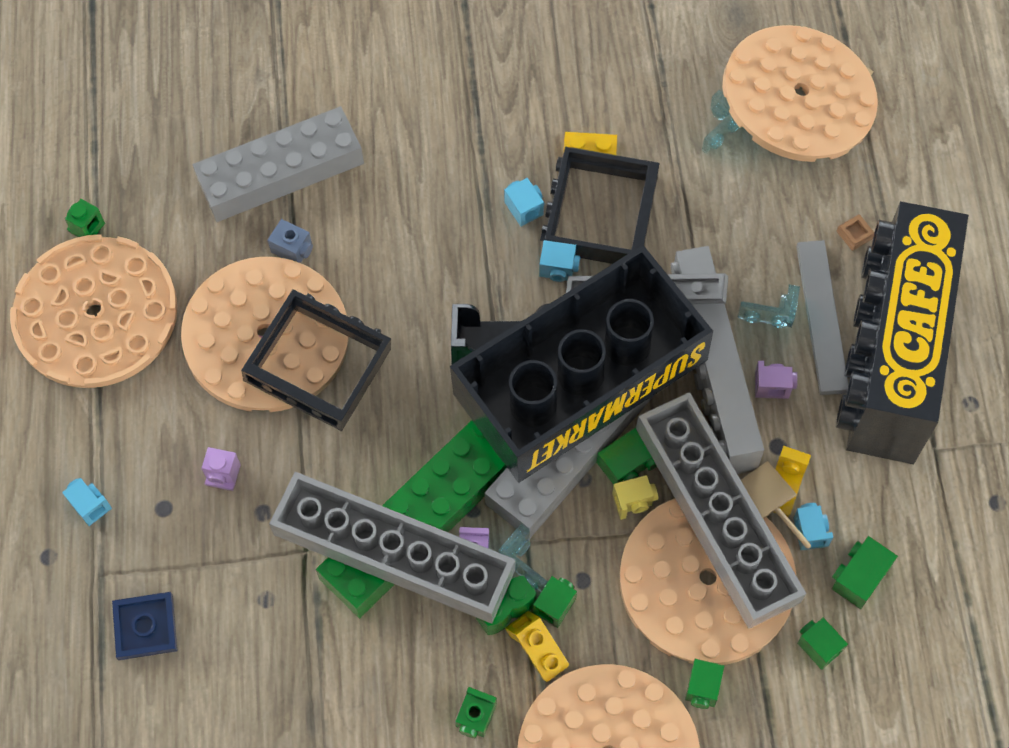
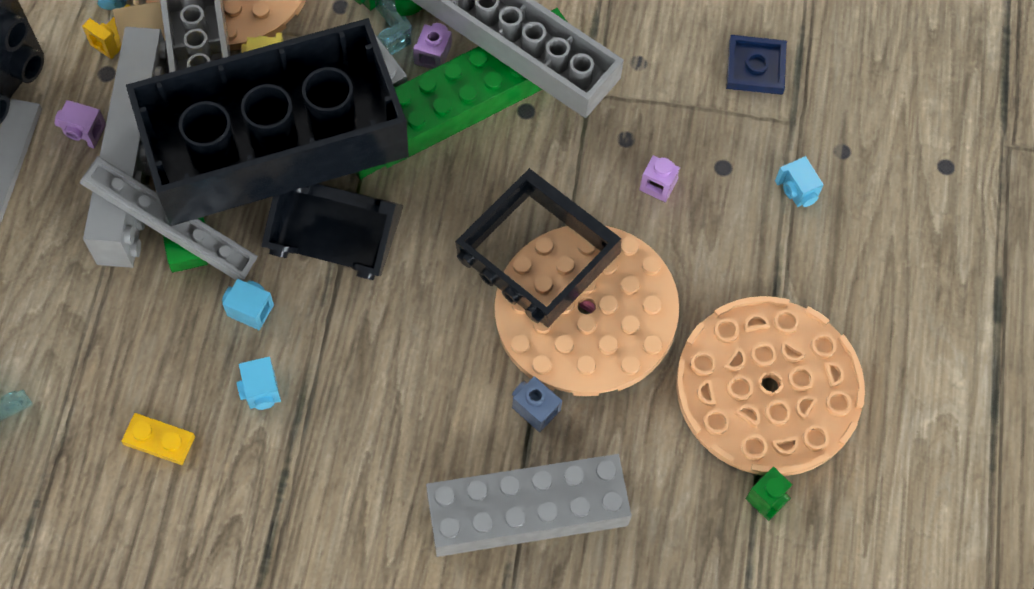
camera: 170 degrees left, 0 degrees up
black window [540,146,660,264] -> none
clear light blue bracket [738,285,800,328] -> none

